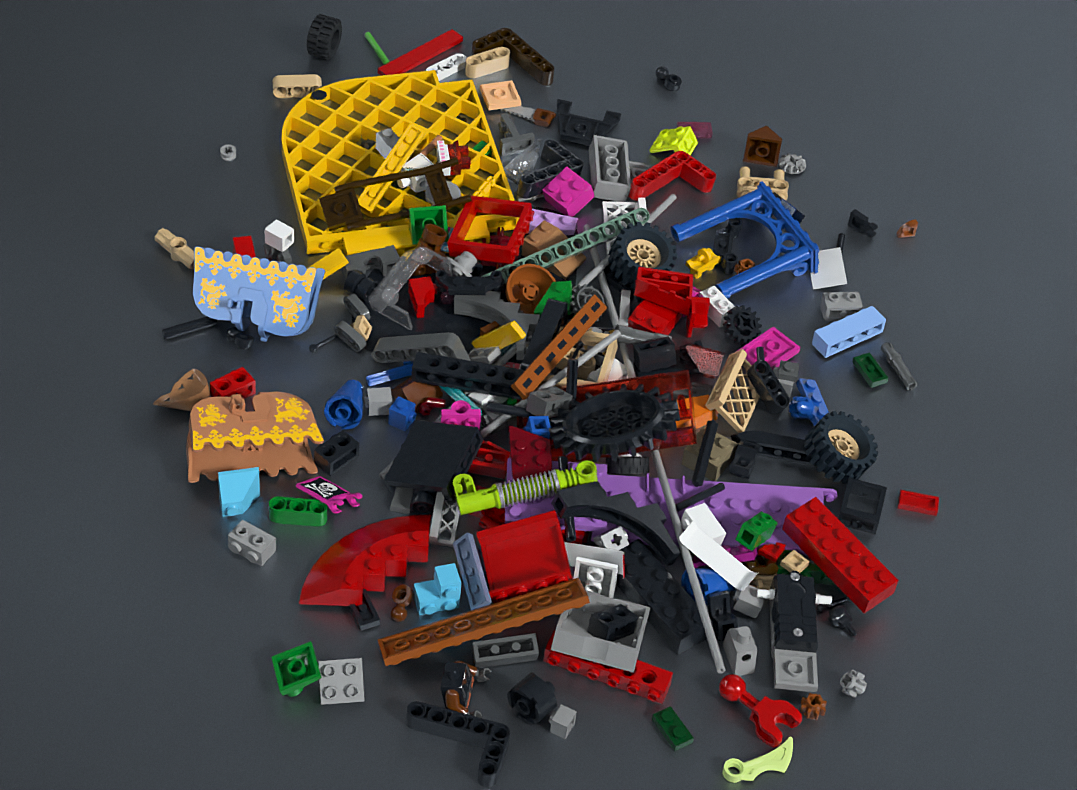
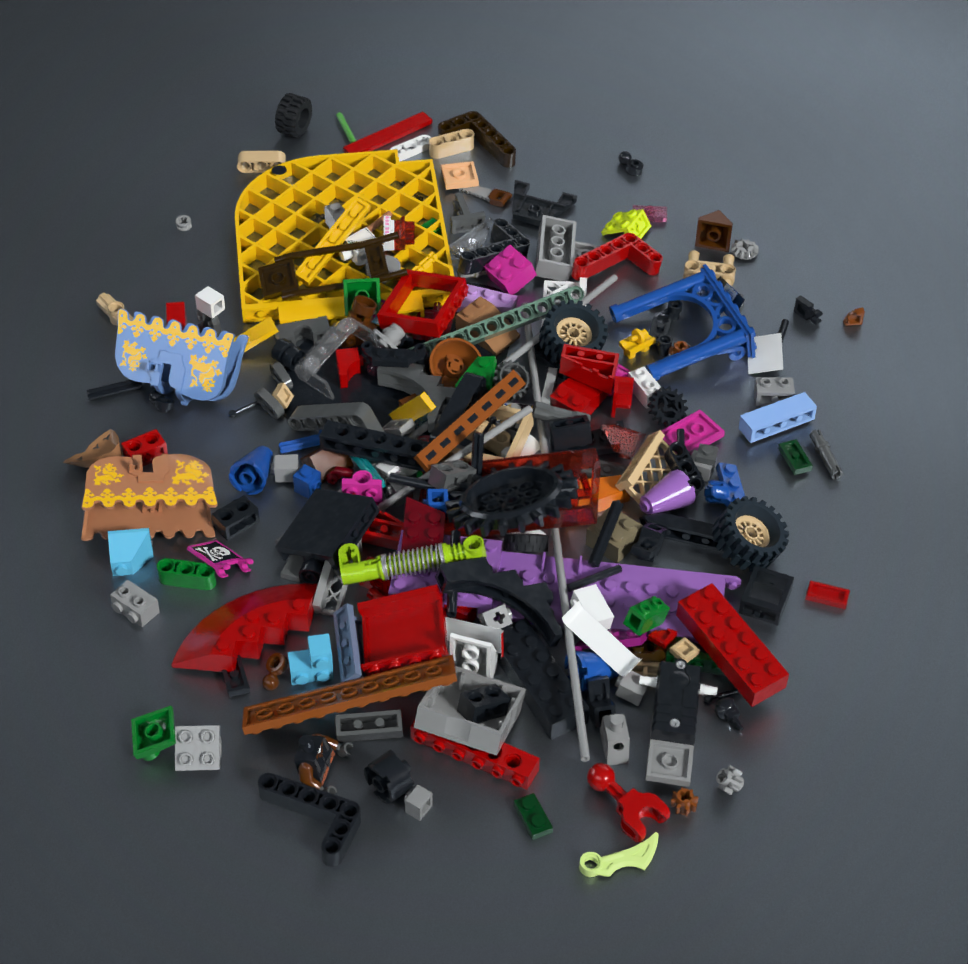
camera: 10 degrees right, 0 degrees up
none -> medium lavender cone [640,469,696,515]

